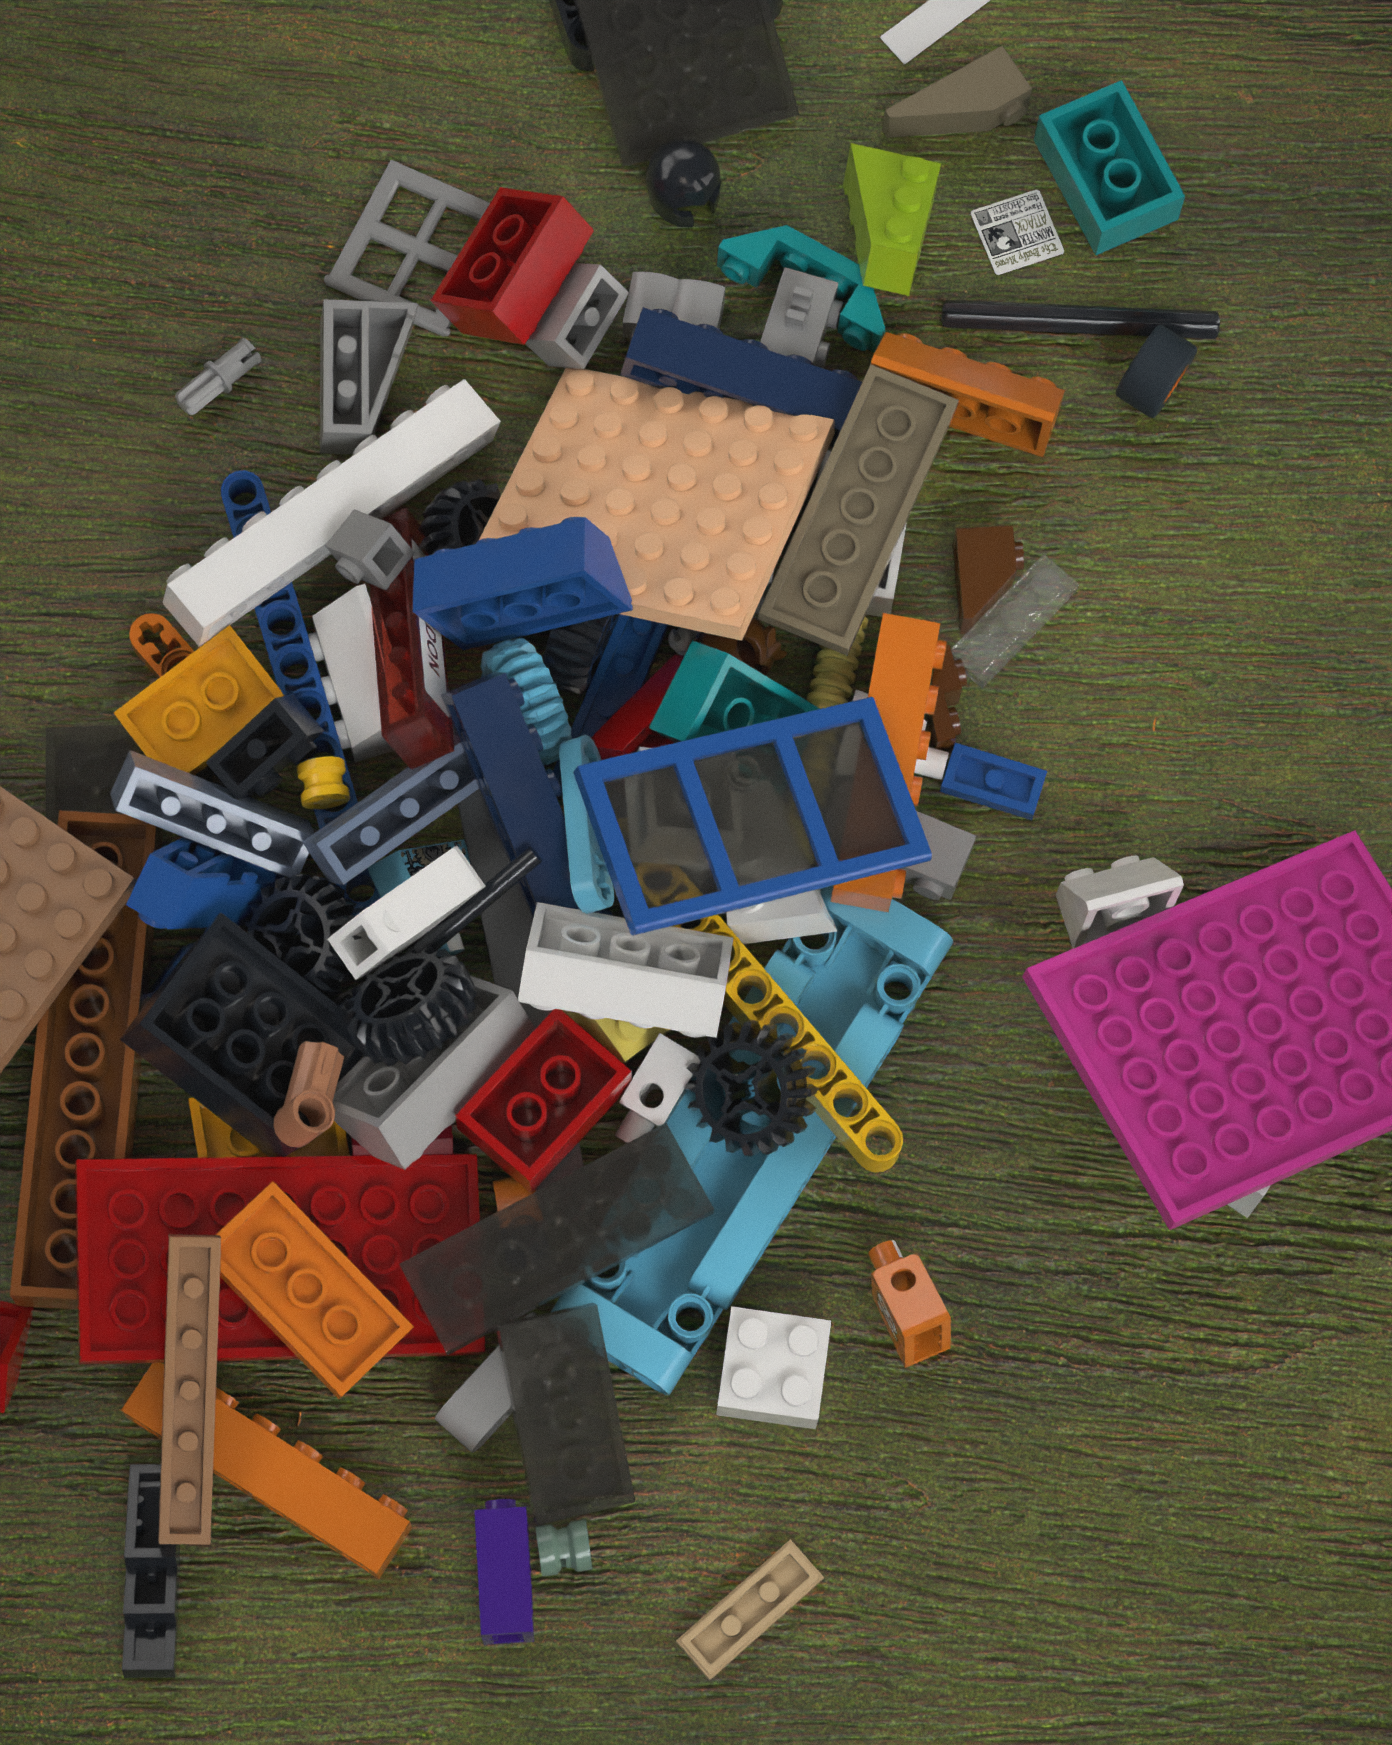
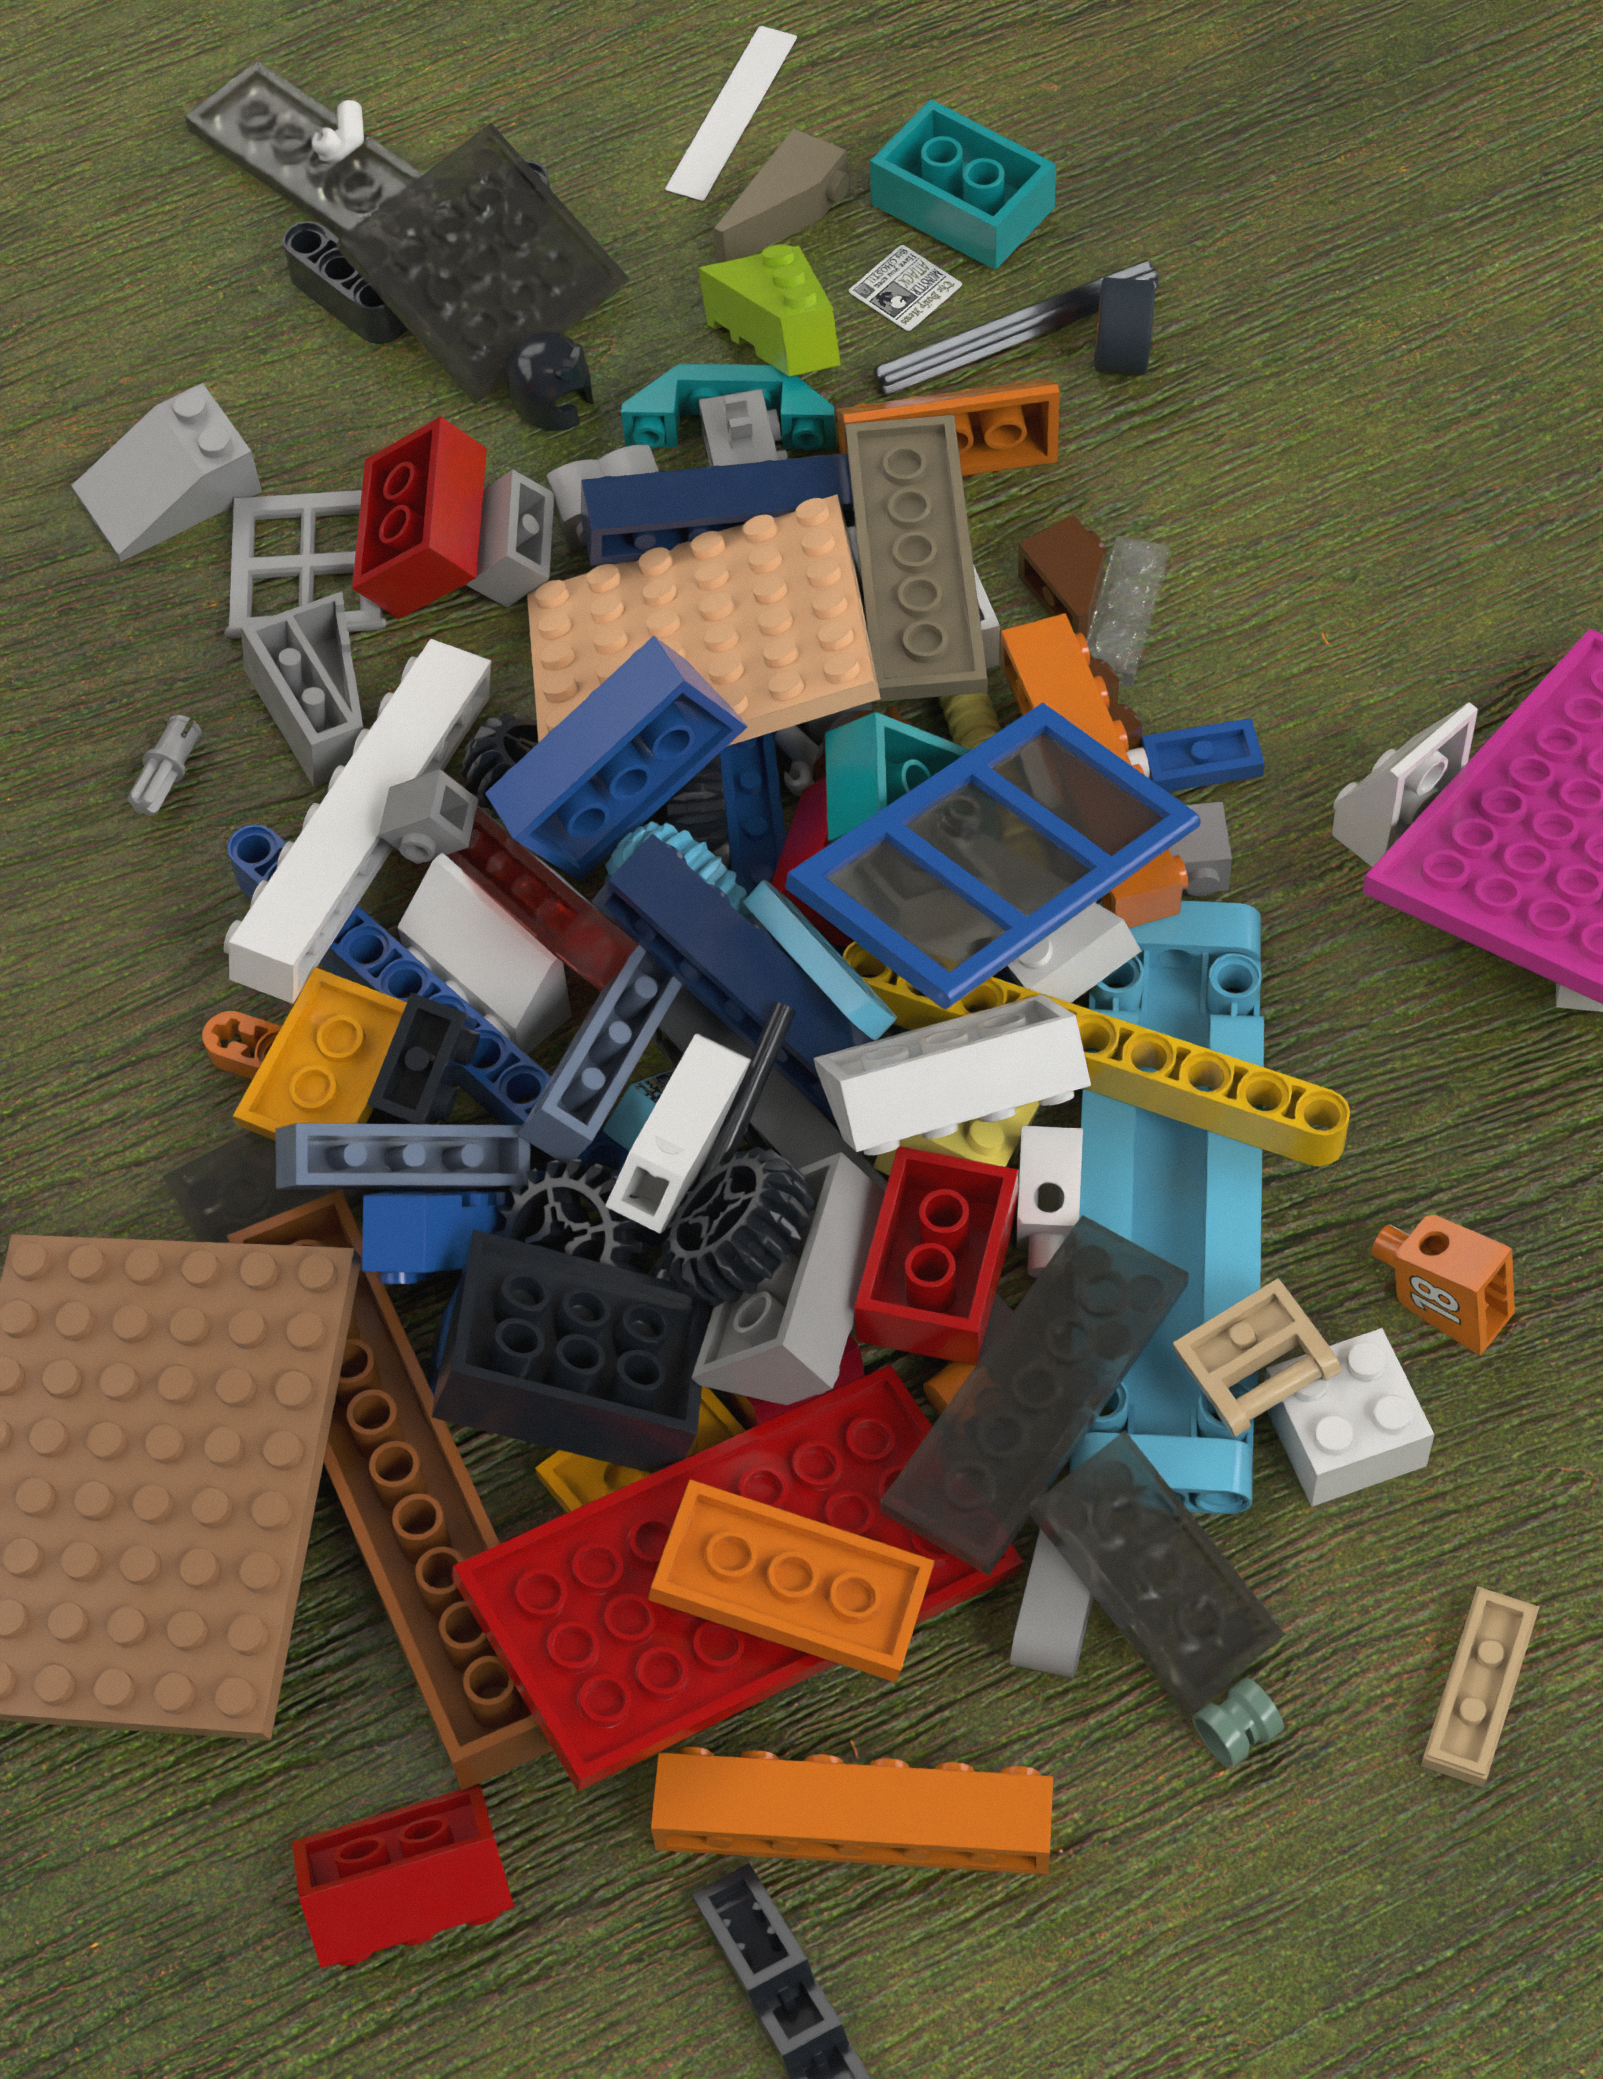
camera: 20 degrees left, 15 degrees down
medium nougat plate [158,1234,221,1545] -> none
nougat piece [273,1041,344,1148] -> none
yellow wheel [297,756,350,809] -> none
dark purple window [474,1499,535,1645] -> none
black gear [684,1020,819,1156] -> none
none -> light grey slope [71,383,262,562]
none -> tan plate [1173,1278,1342,1437]

